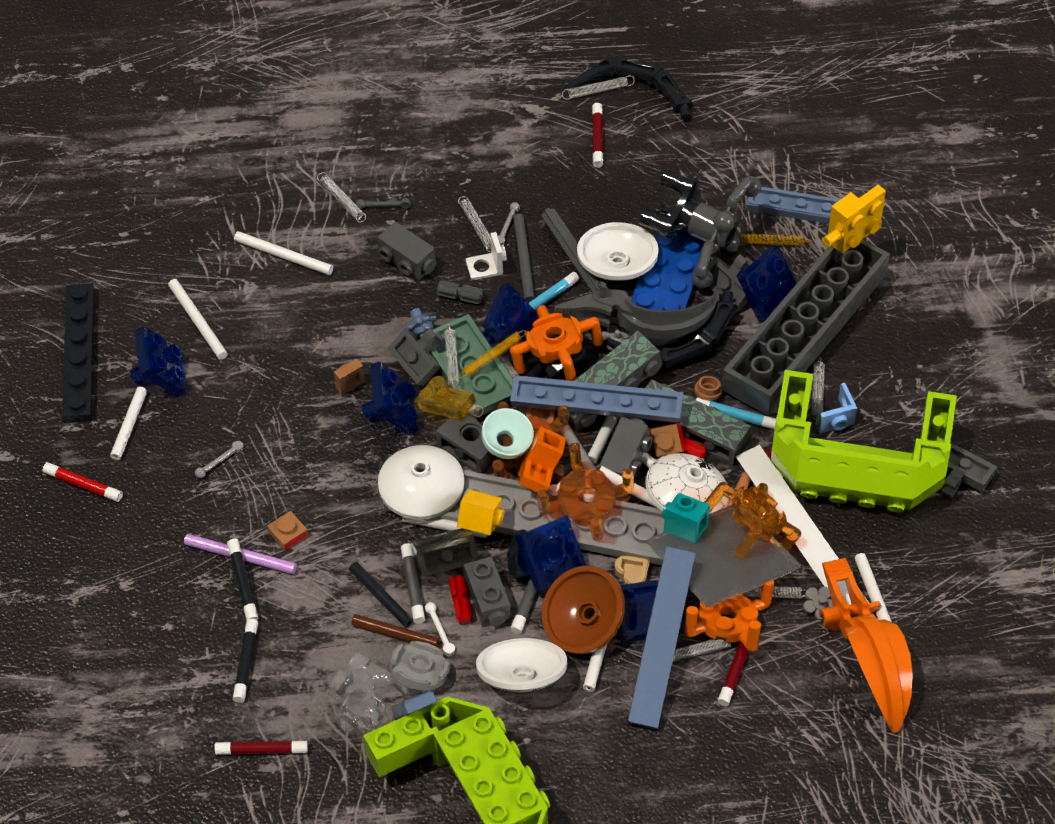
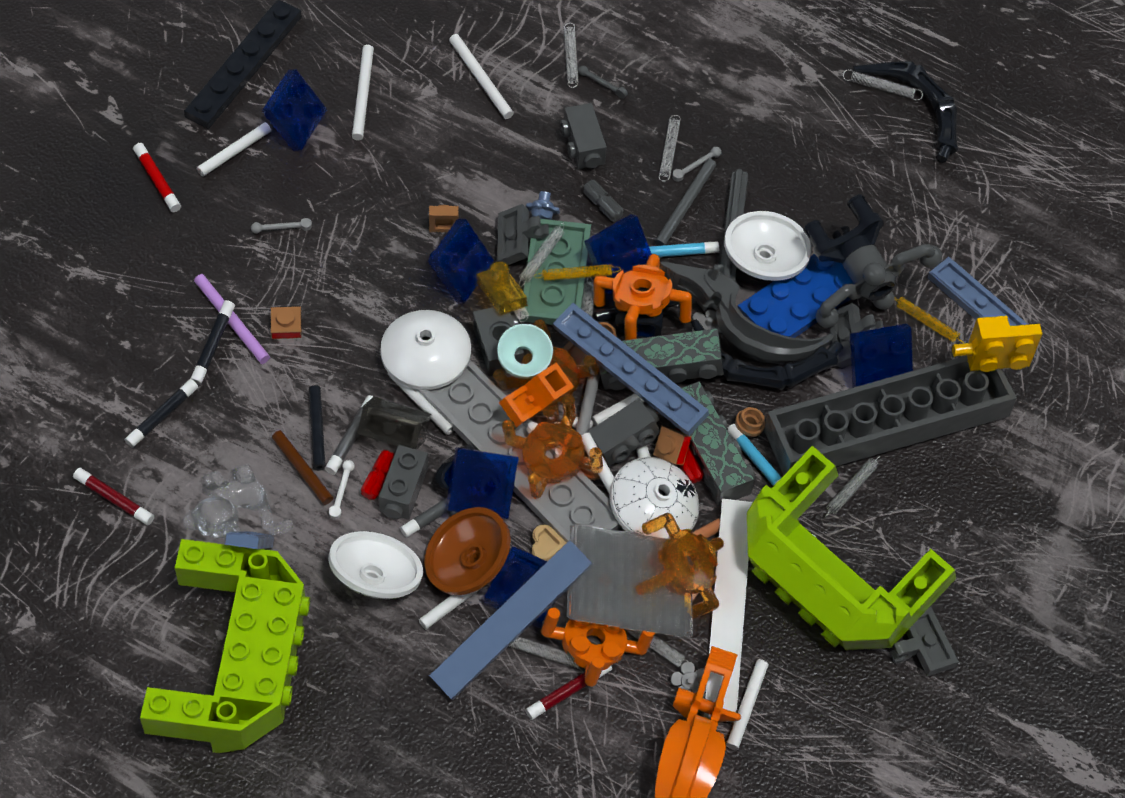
camera: 30 degrees right, 5 degrees up
light grey tile [389,641,450,691] -> none
yellow brick [457,489,505,535] -> none
white bracket [466,232,507,281] -> none
dark red bar [592,103,603,168] -> none
teal brick [662,493,710,543] -> none
light blue bracket [817,382,857,434] -> none

